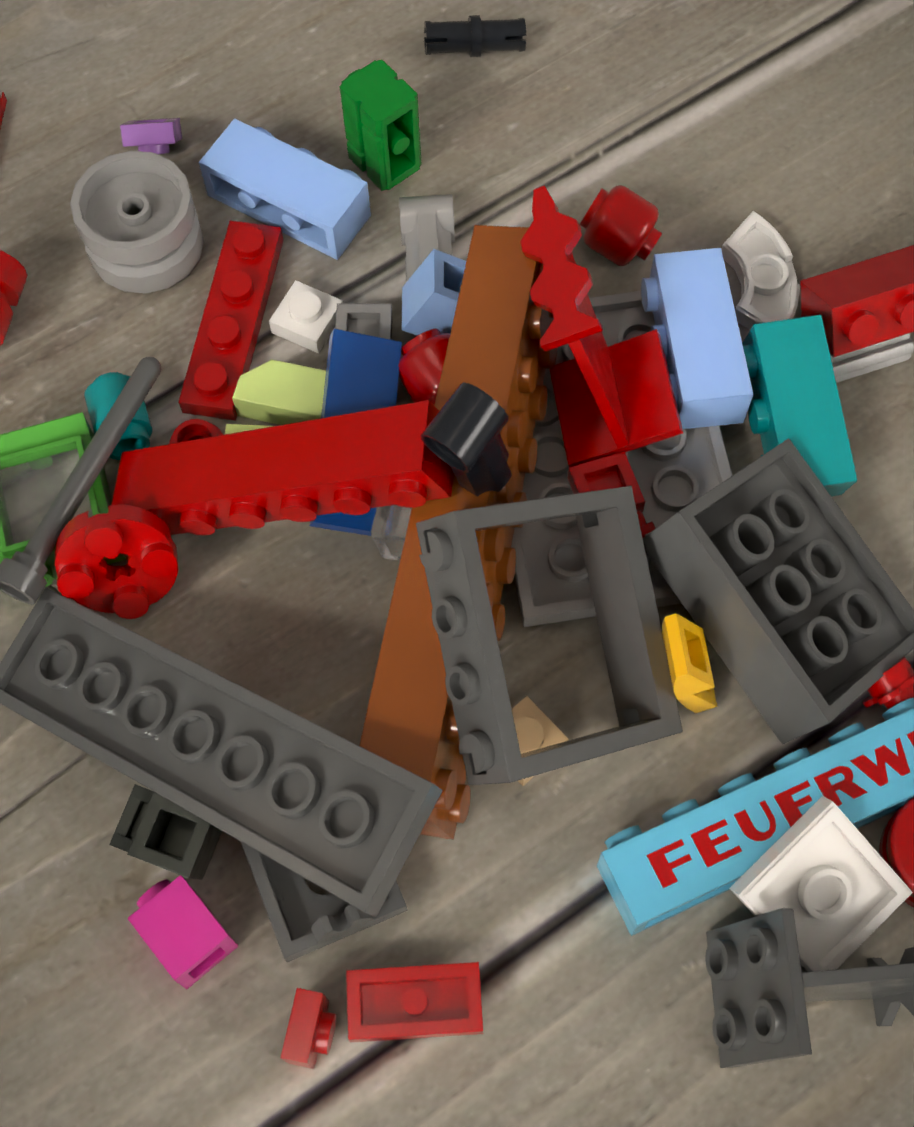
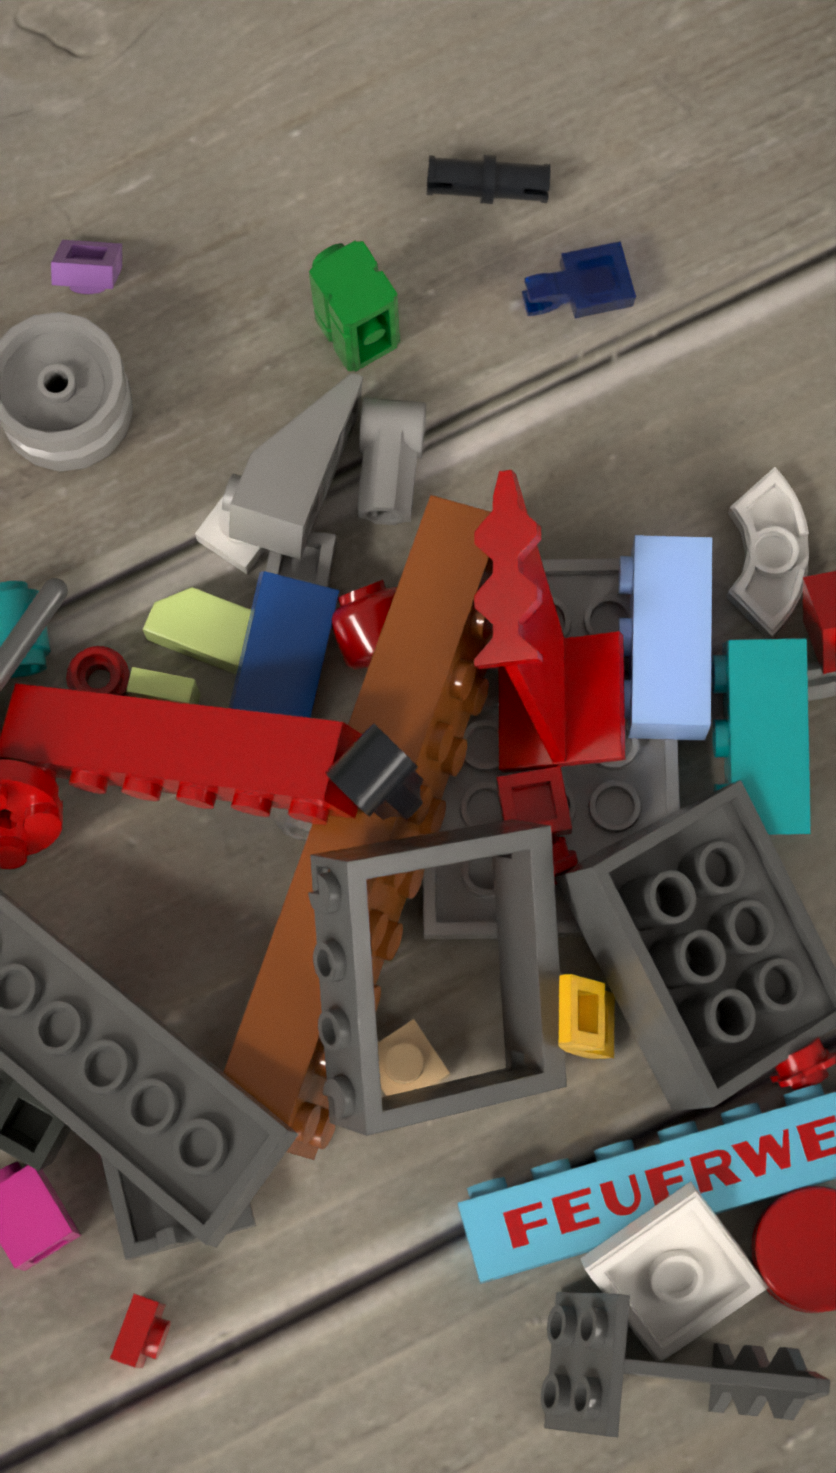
camera: 10 degrees right, 10 degrees up
red plate [178,220,284,421] -> none
light blue brick [199,118,371,260] -> none
red plate [346,962,483,1043] -> none
light blue brick [402,249,466,336] -> none
red head [579,185,662,266] -> none
none -> light grey slope [222,373,363,560]
none -> clear blue plate [522,241,636,319]

